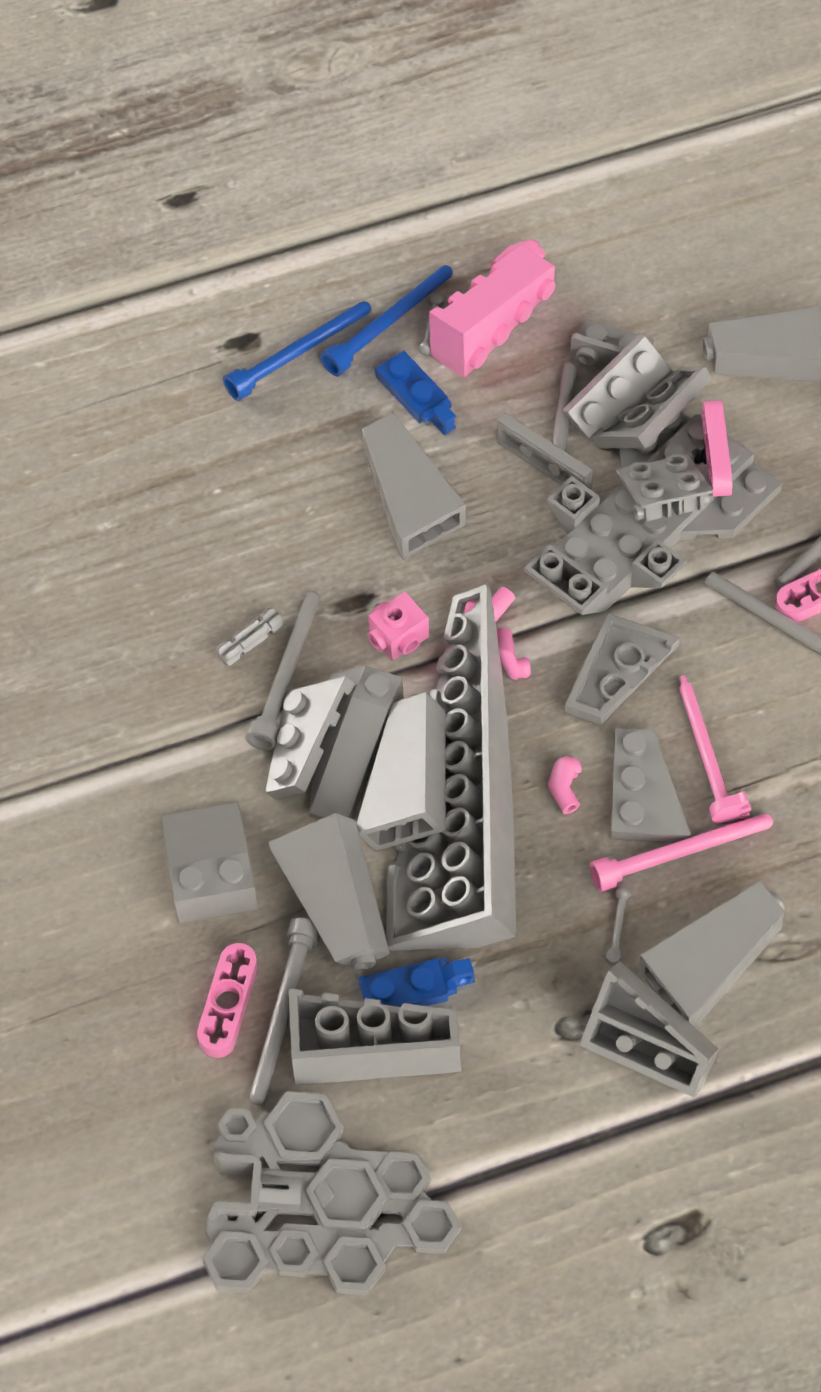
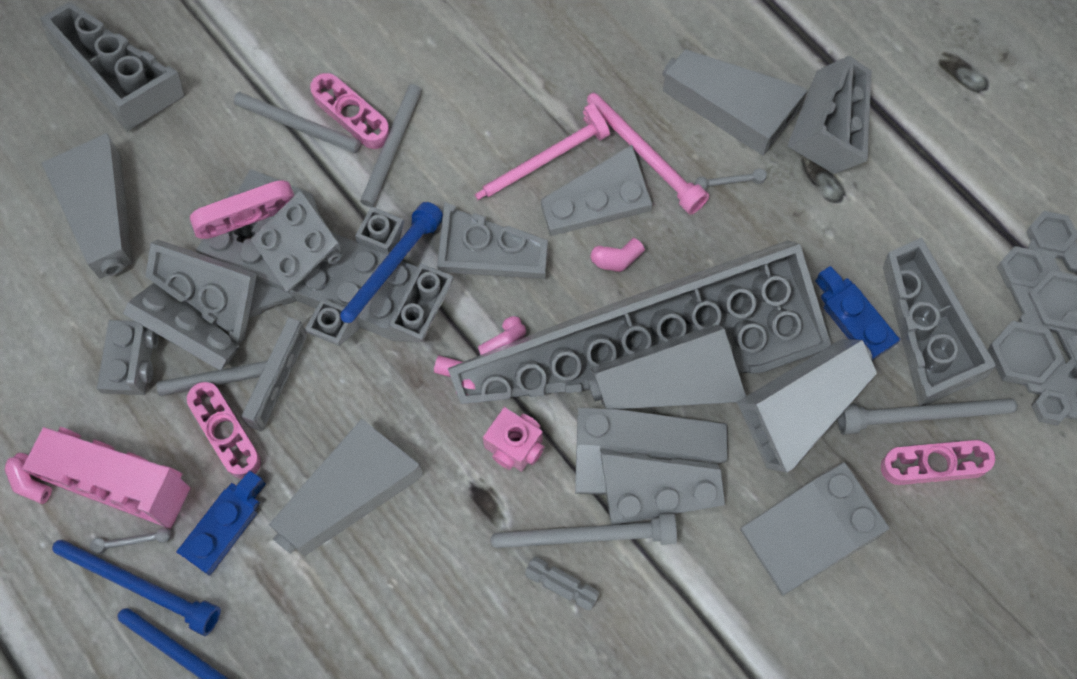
camera: 110 degrees left, 10 degrees up
none -> bright pink beam [187,382,261,479]
none -> blue piece [340,202,443,323]

